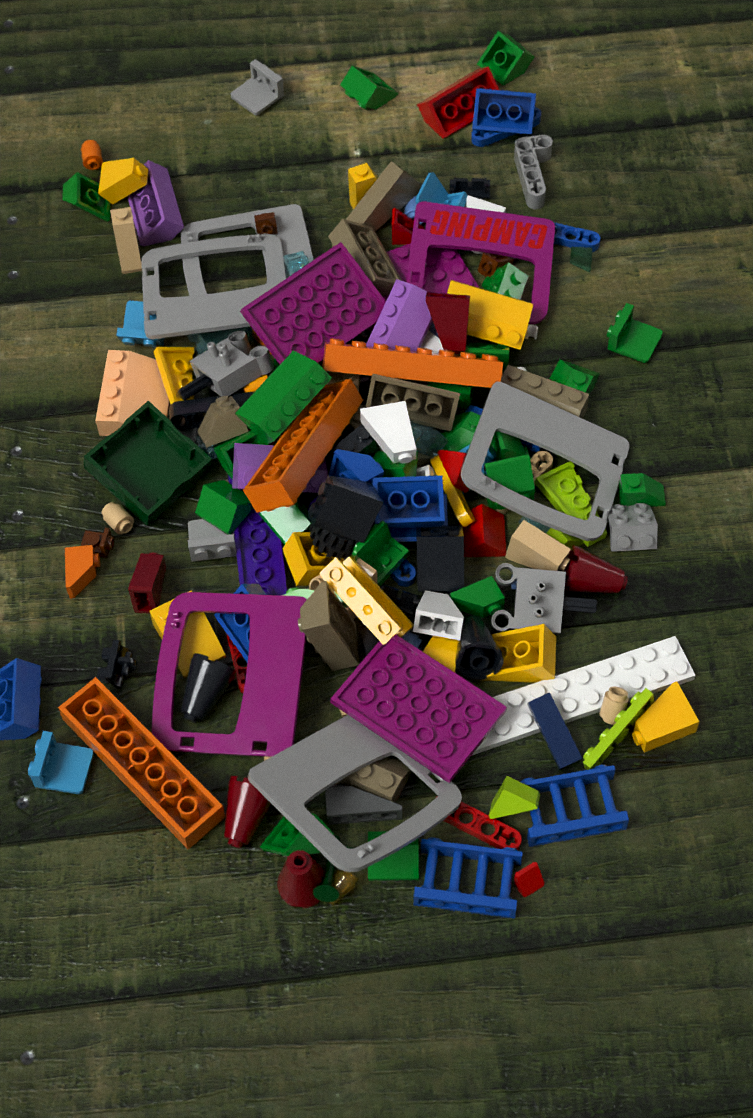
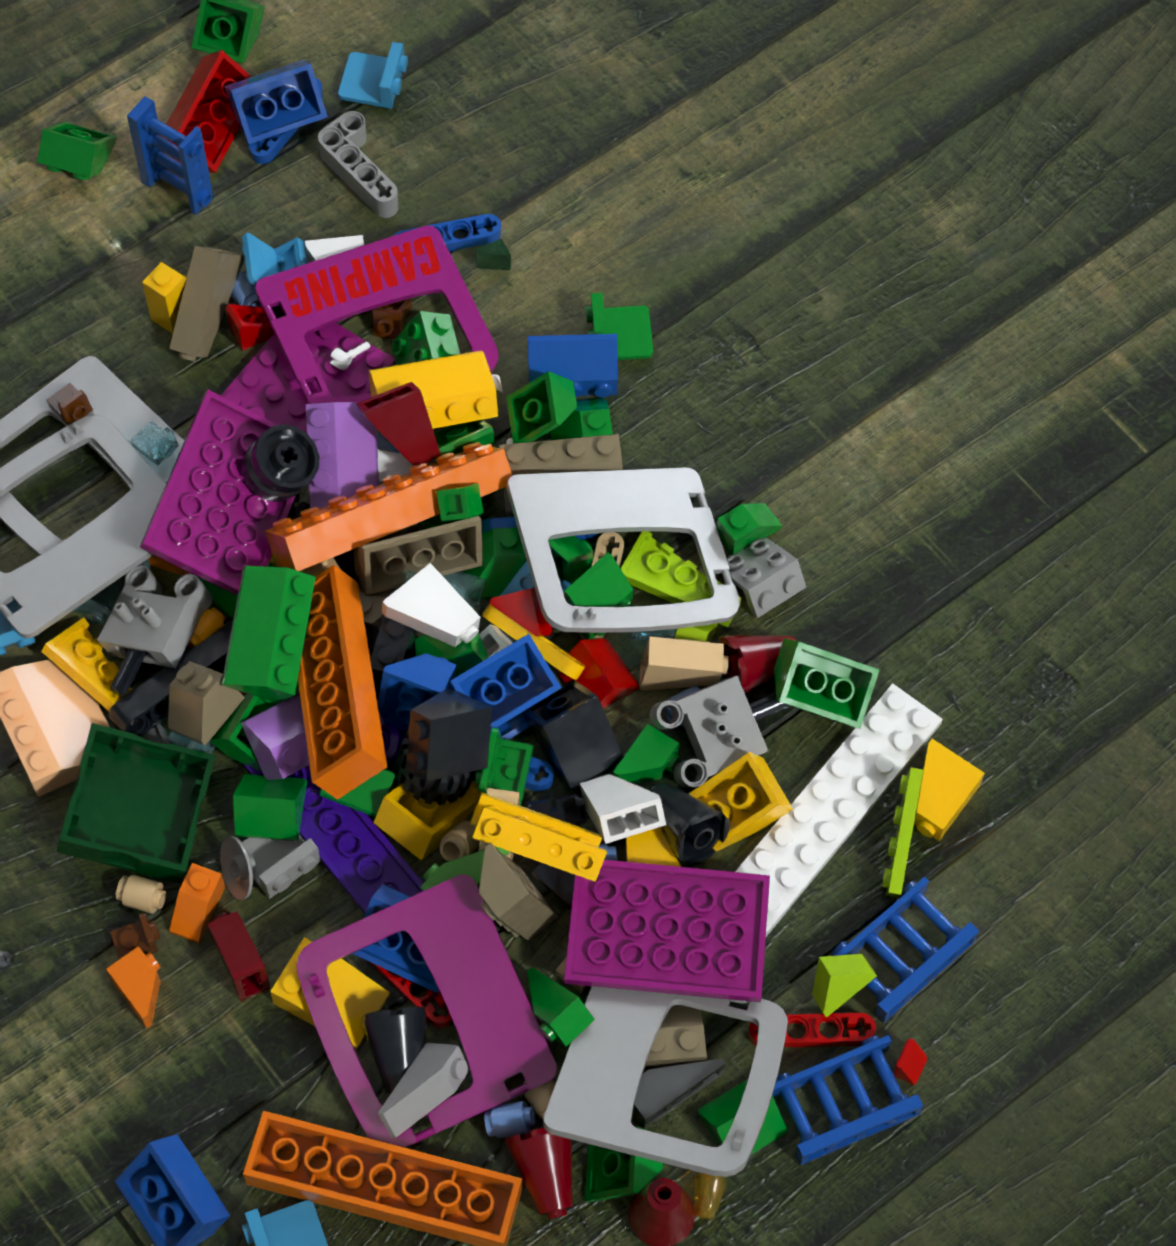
camera: 35 degrees left, 5 degrees up
black hips [97,640,138,689] -> none
dark green piece [313,835,355,902] -> none
dark tan slope [328,219,402,297] -> none
black hinge [449,177,490,199] -> none
dark blue tile [527,692,582,770] -> none
tan brick [599,687,629,724] -> none
none -> blue fence [127,96,213,215]
none -> orange slope [169,863,226,944]
none -> light grey dish [220,836,256,900]
none -> black wheel [242,424,320,502]
none -> white hand [331,341,370,370]
none -> dark azure bracket [338,42,408,109]
none -> light grey slope [378,1043,470,1138]
none -> green panel [436,483,483,522]
none -> medium blue brick [484,1101,536,1139]
none -> green slope [506,371,577,444]
none -> green slope [527,967,595,1047]
none -> blue slope [528,334,618,398]
none -> green slope [774,638,880,729]

